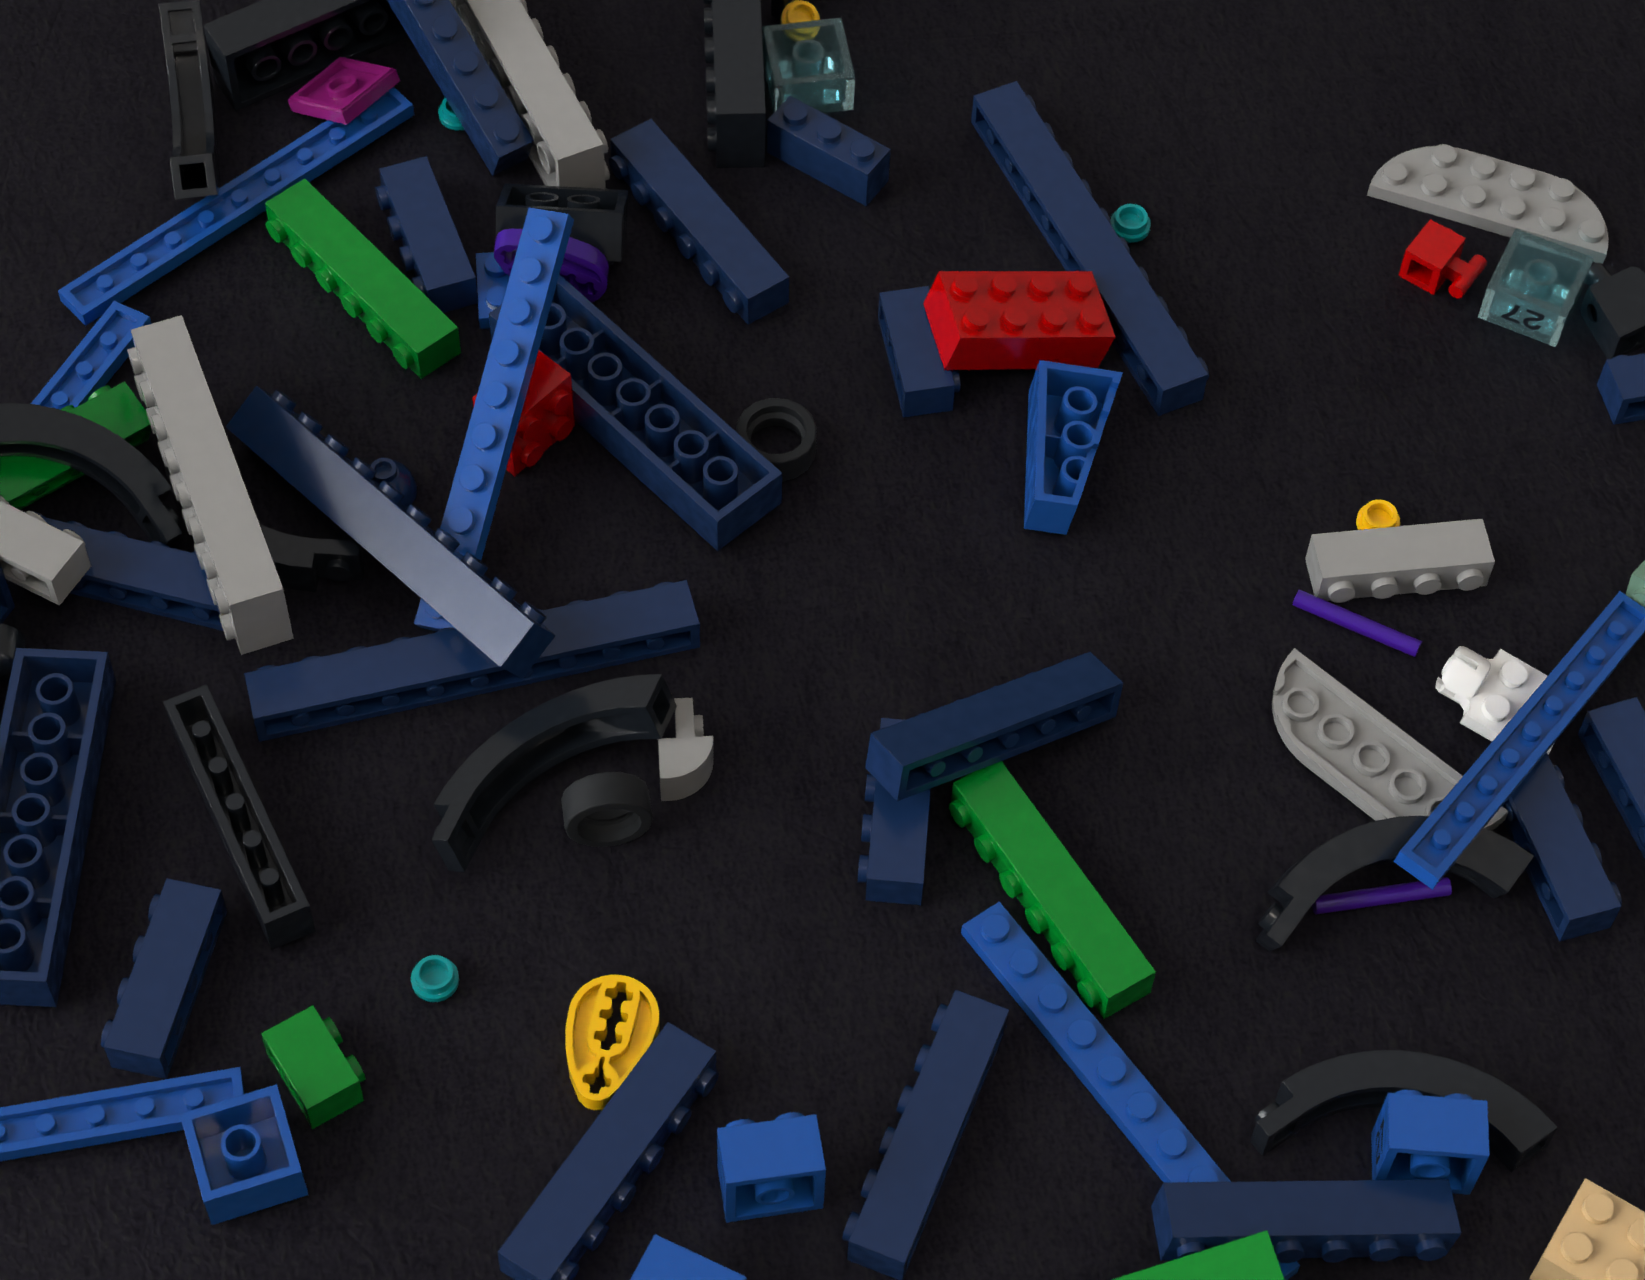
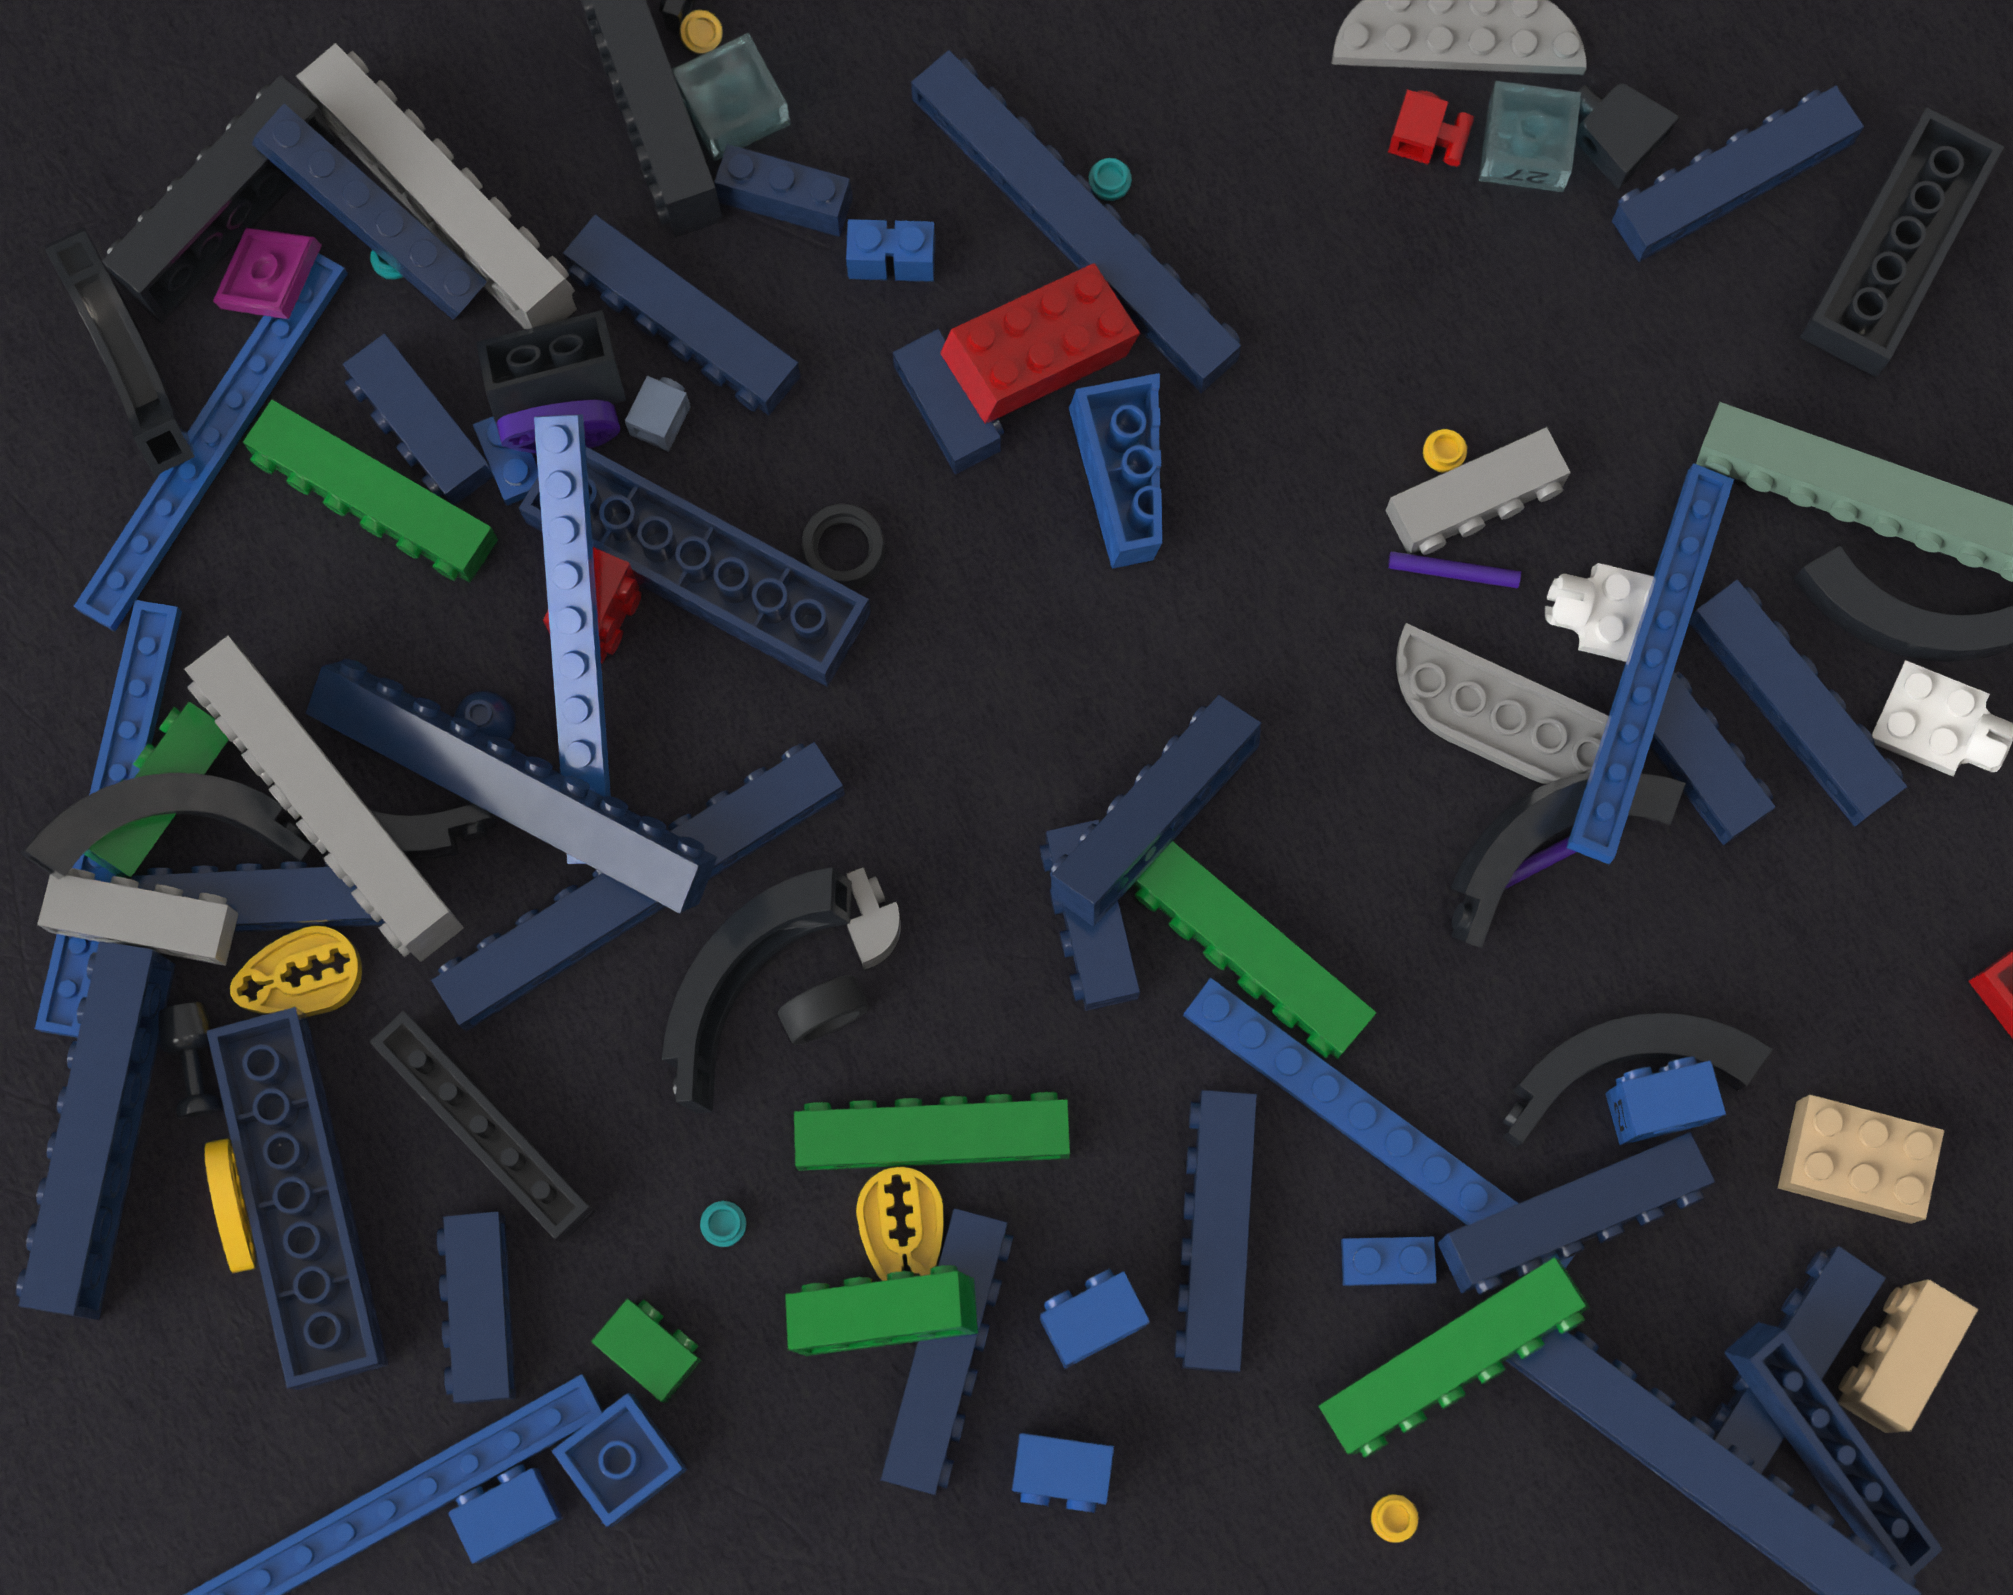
camera: 15 degrees left, 20 degrees up
none -> yellow piece [230,926,362,1016]
none -> blue piece [448,1464,563,1564]
none -> sand blue brick [625,376,690,452]
none -> green brick [786,1265,978,1356]
none -> green brick [794,1092,1070,1171]
none -> blue piece [846,219,935,281]
none -> blue piece [1341,1237,1436,1286]

